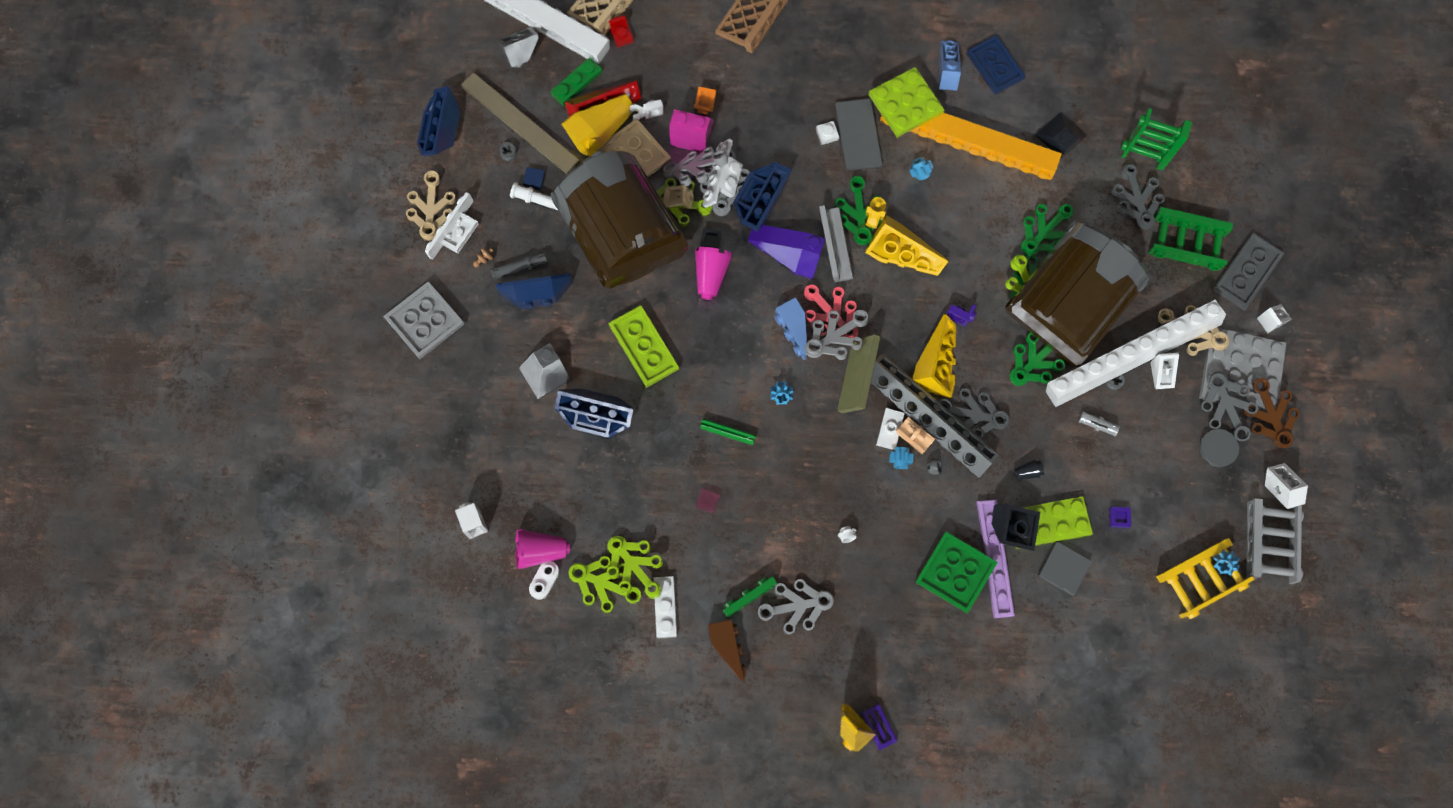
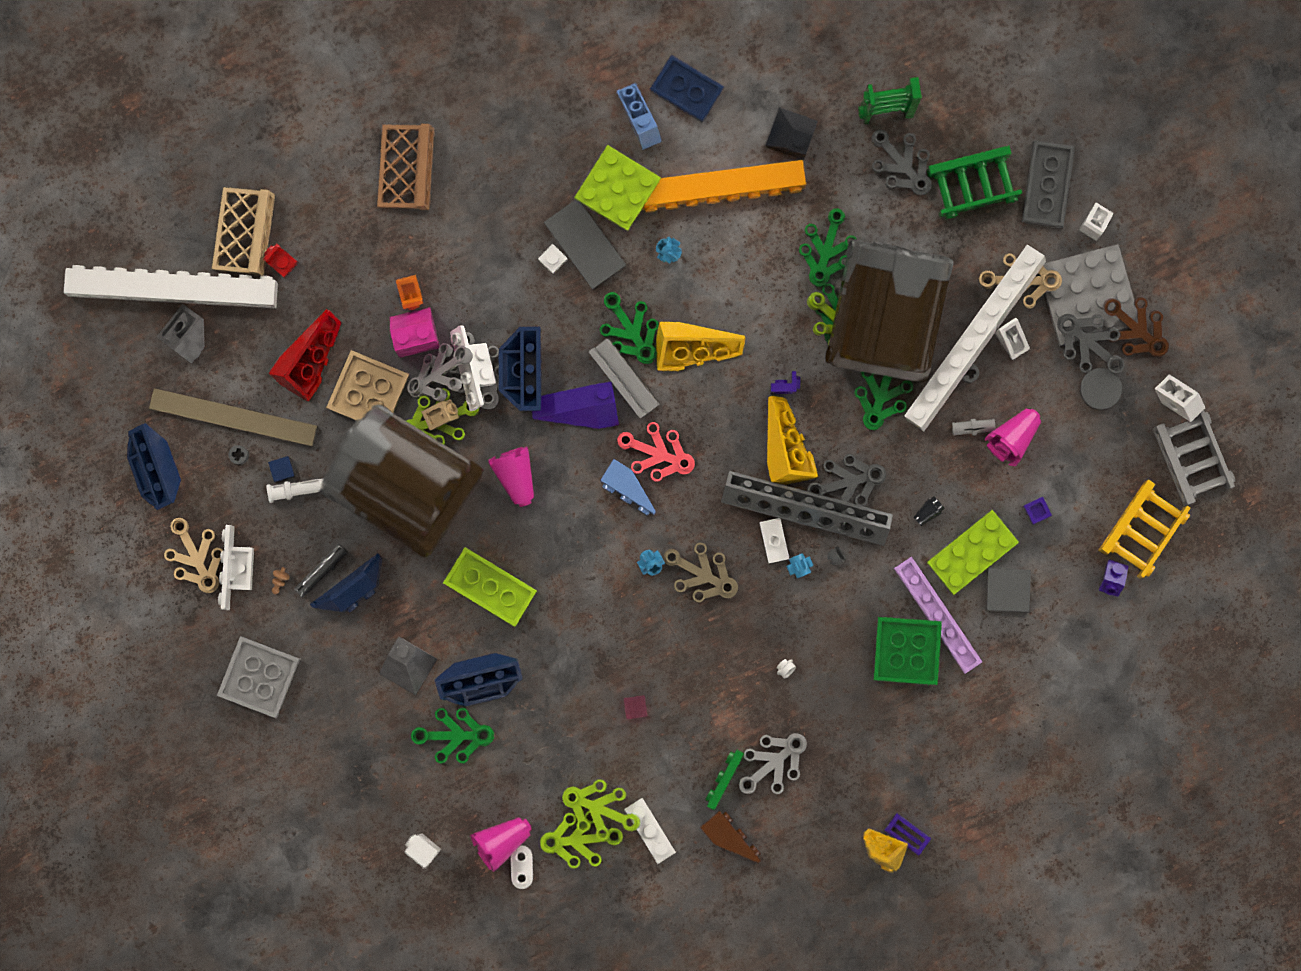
camera: 25 degrees left, 10 degrees up
green plate [550,58,602,106] -> none
yellow wedge [561,94,633,157] -> none
white plate [630,100,663,120] -> none
black plate [700,228,722,249] -> none
green axle [700,418,756,445] -> none
light grey plant [805,310,868,360] -> none
olive tile [837,335,880,413] -> none
yellow hips [865,197,886,229] -> none
light nougat hips [896,417,935,454] -> none
black slope [991,504,1040,551] -> none
dark azure gear [1214,549,1240,575] -> none
none -> green plant [411,708,494,763]
none -> dark tan plant [663,542,738,603]
none -> dark pink cone [985,409,1041,466]
none -> dark purple bracket [1099,560,1129,597]

